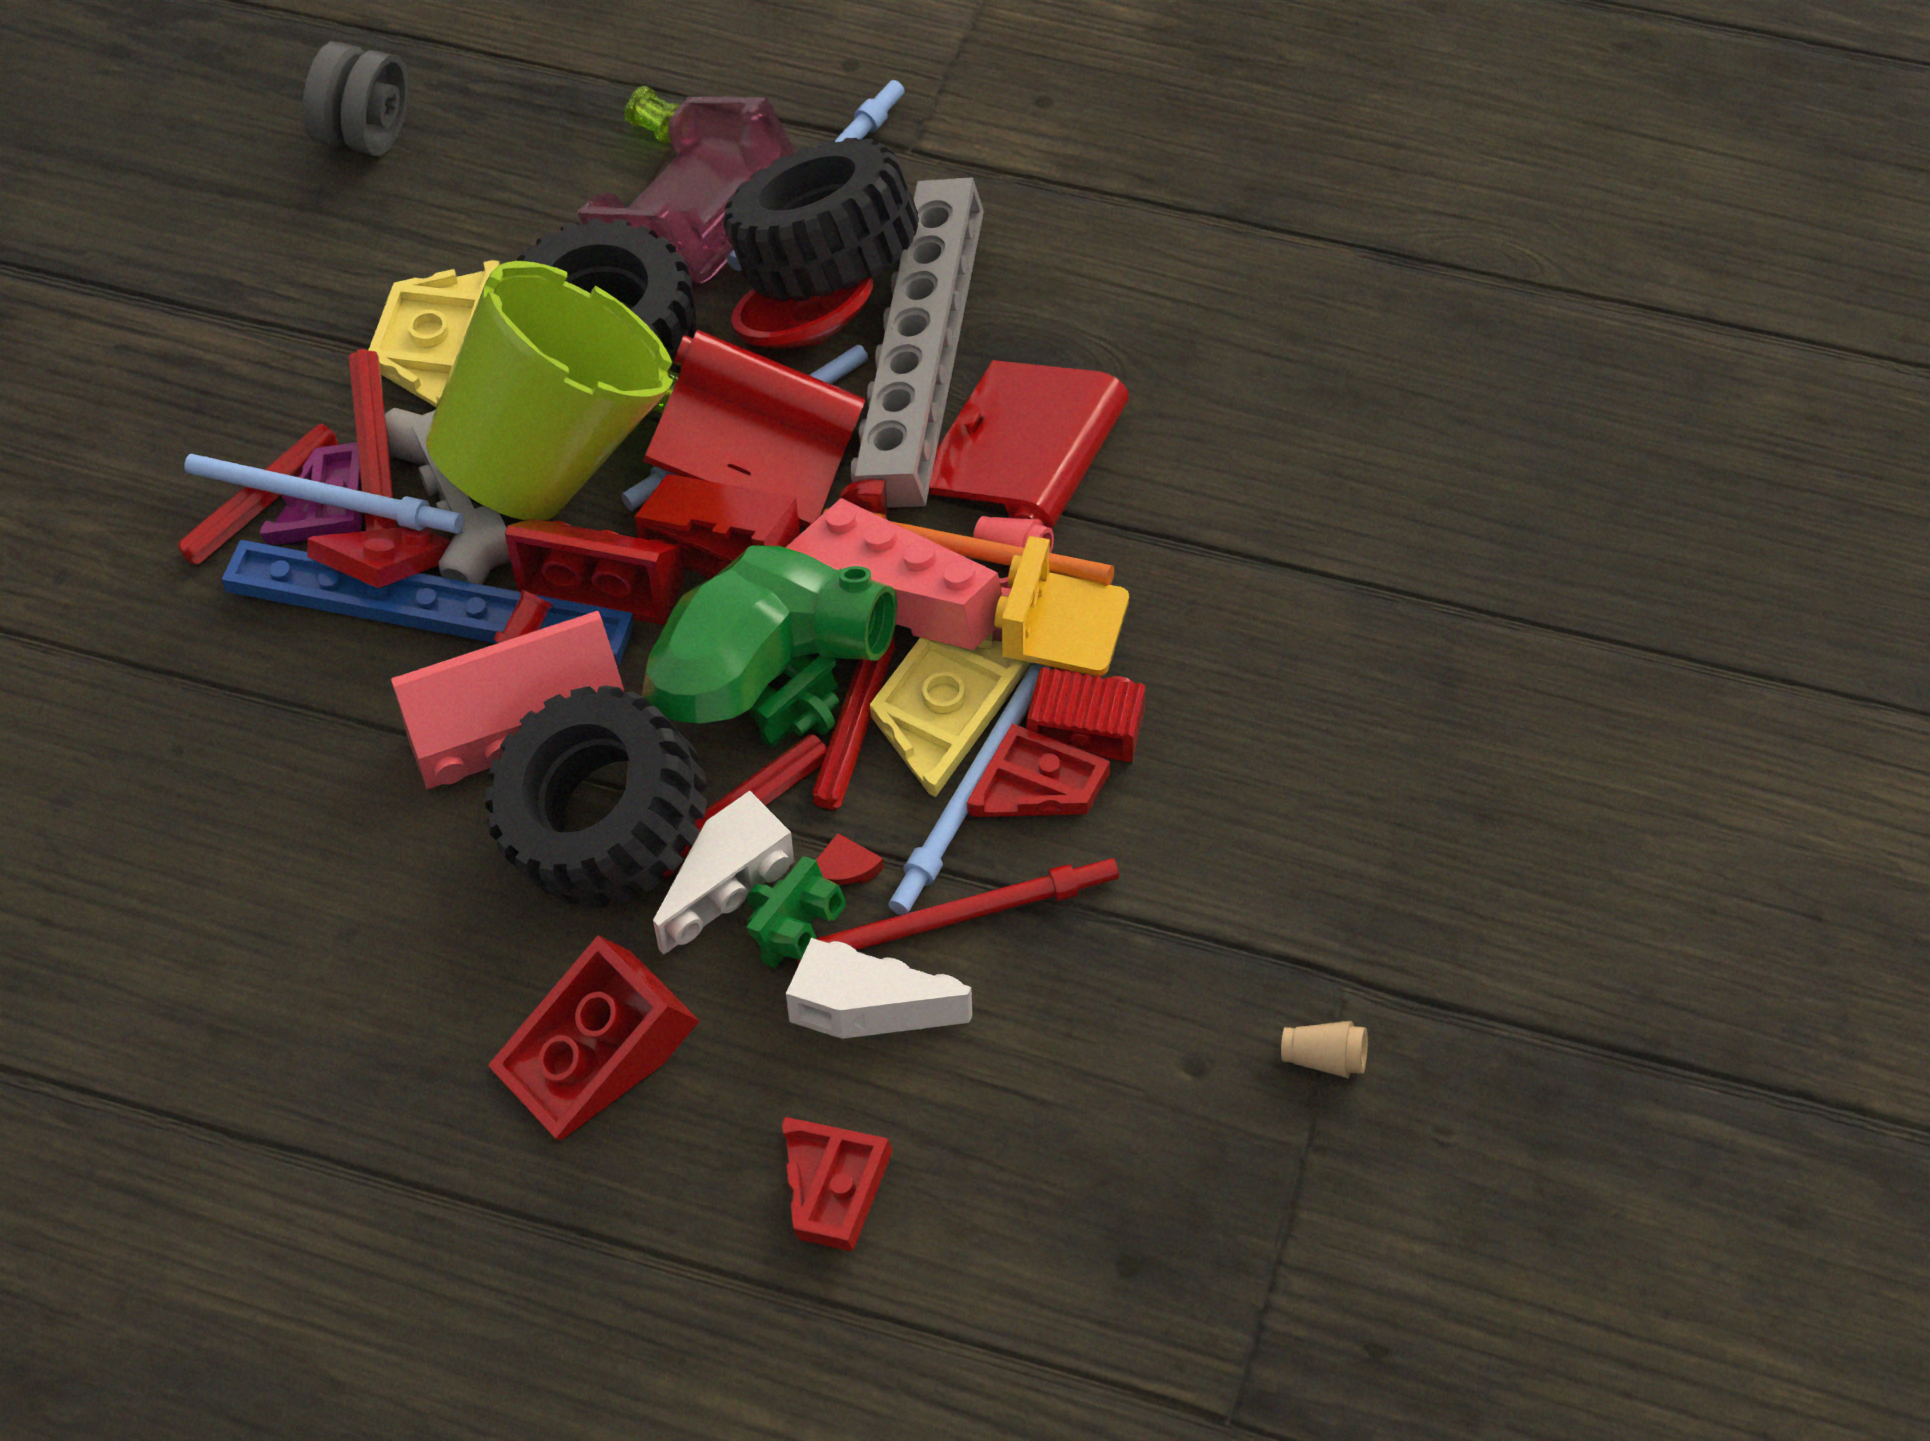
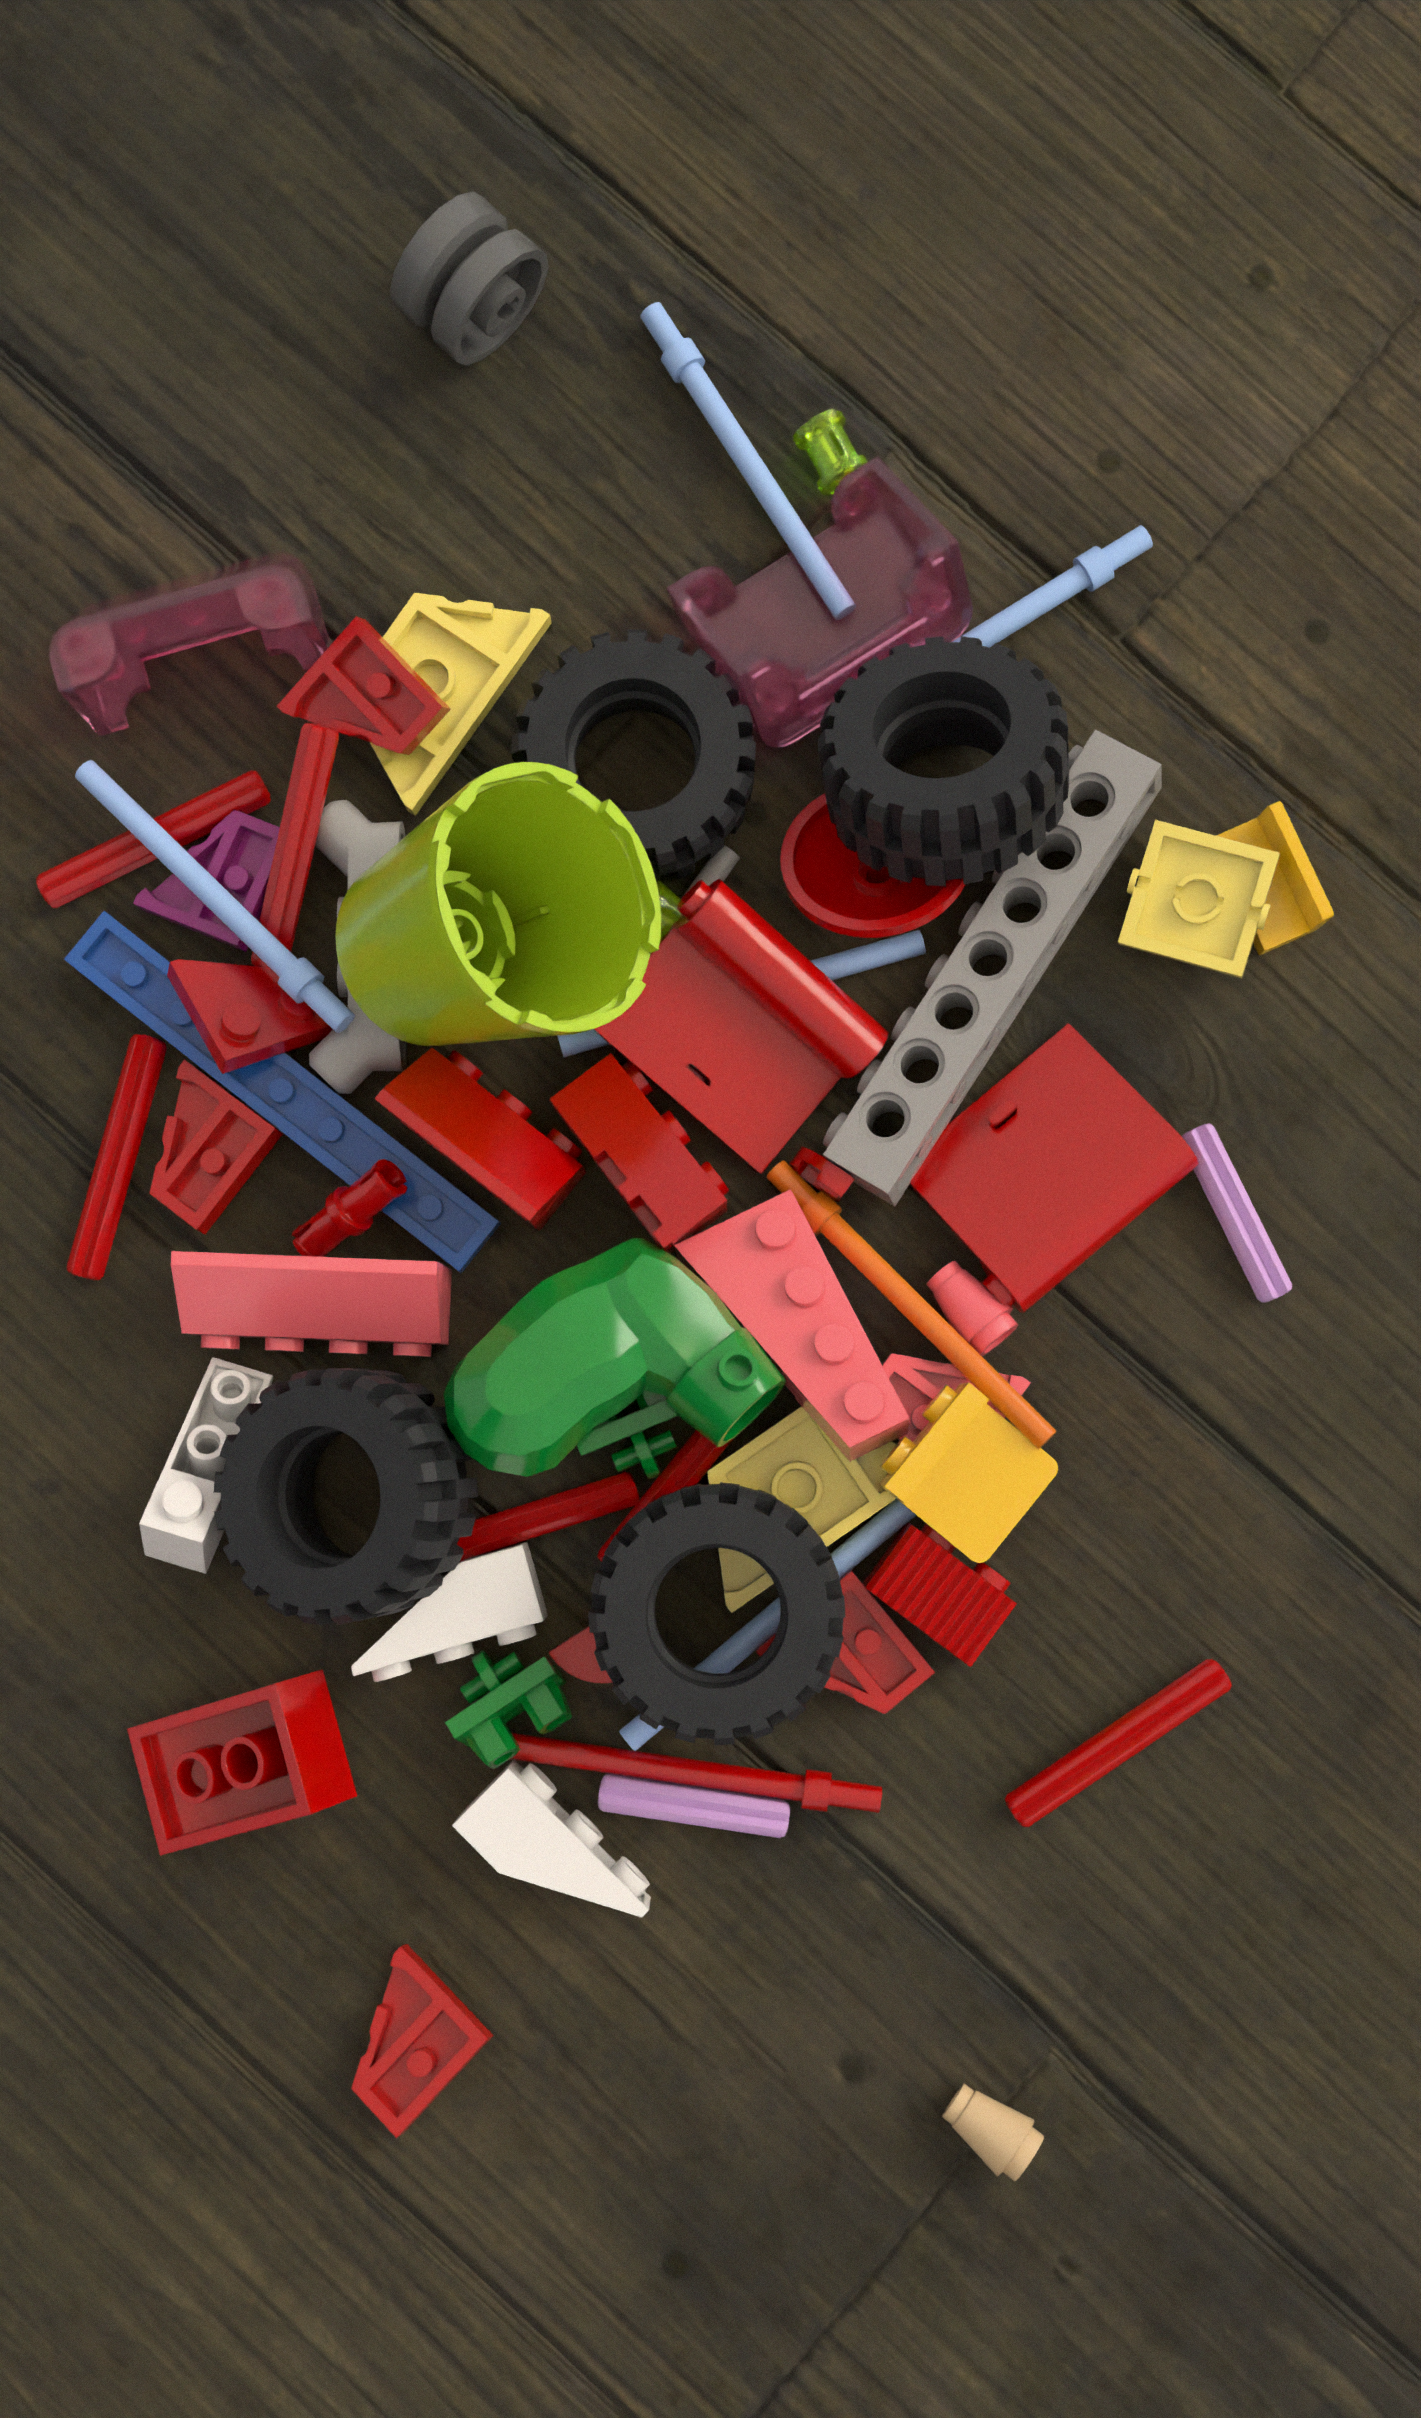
camera: 25 degrees right, 30 degrees up
none -> clear pink windscreen [49,552,331,736]
none -> red axle [66,1034,167,1280]
none -> white slope [139,1357,273,1574]
none -> red wing [149,1059,283,1235]
none -> red wing [277,616,451,755]
none -> black tyre [588,1482,846,1745]
none -> lavender axle [598,1774,790,1838]
none -> light blue bar [640,302,856,620]
none -> red axle [1005,1659,1232,1827]
none -> light yellow plate [1118,820,1280,978]
none -> lavender axle [1181,1123,1292,1302]
none -> yellow panel [1216,801,1334,956]

